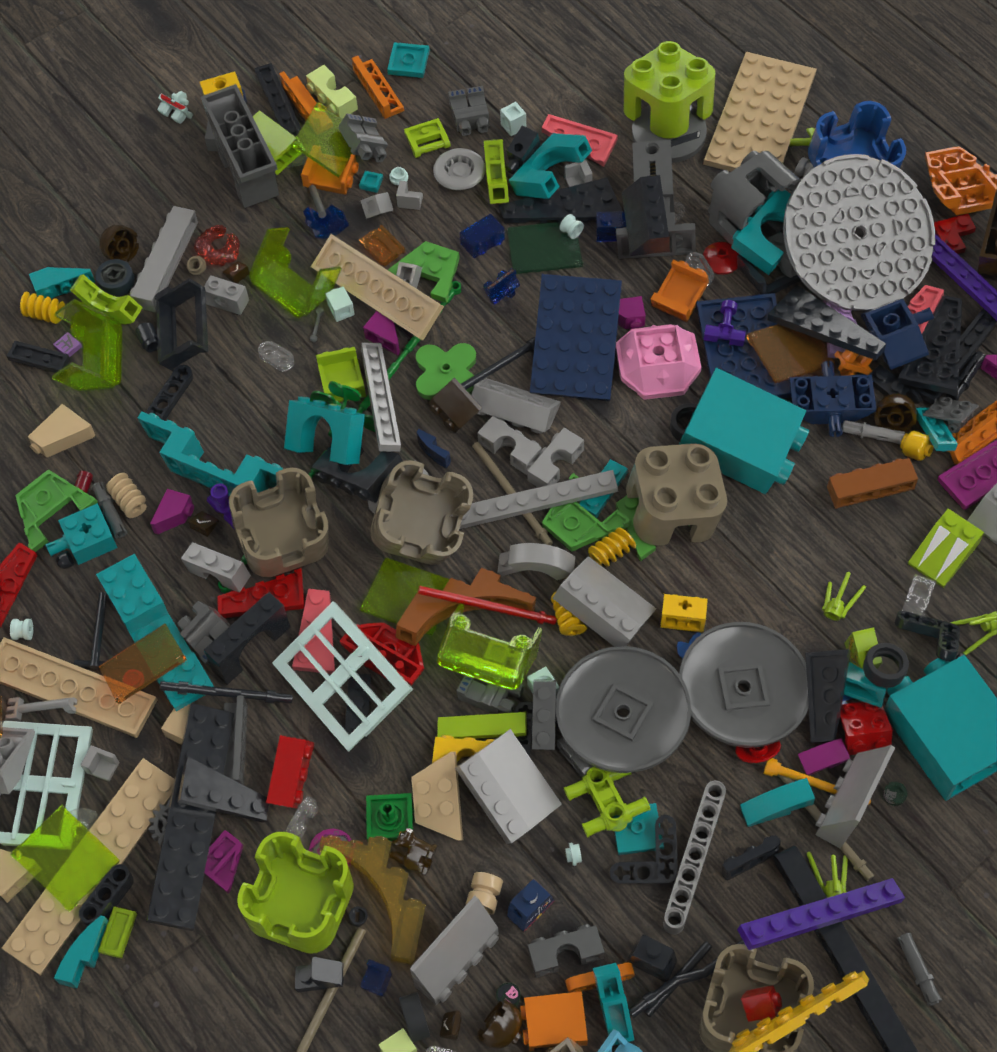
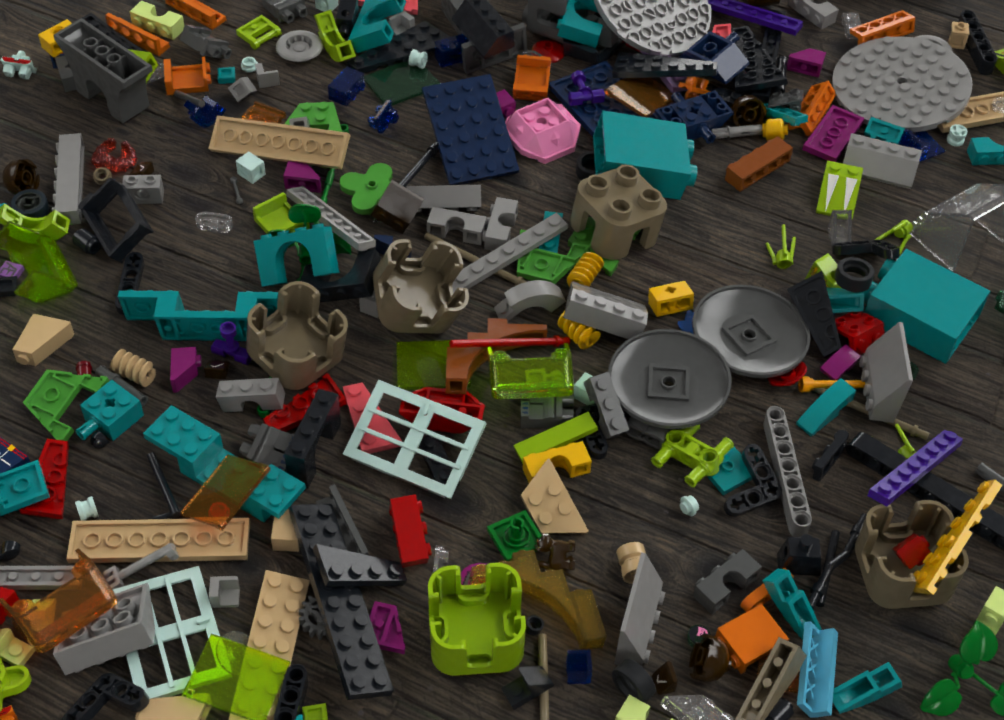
camera: 30 degrees left, 10 degrees down
black bar [160,681,293,704] -> none
clear neon green windscreen [250,227,342,318] -> none
clear neon green piece [291,103,352,178] -> none
light grey slope [455,729,562,844] -> none
dark blue torso [507,879,555,932] -> none

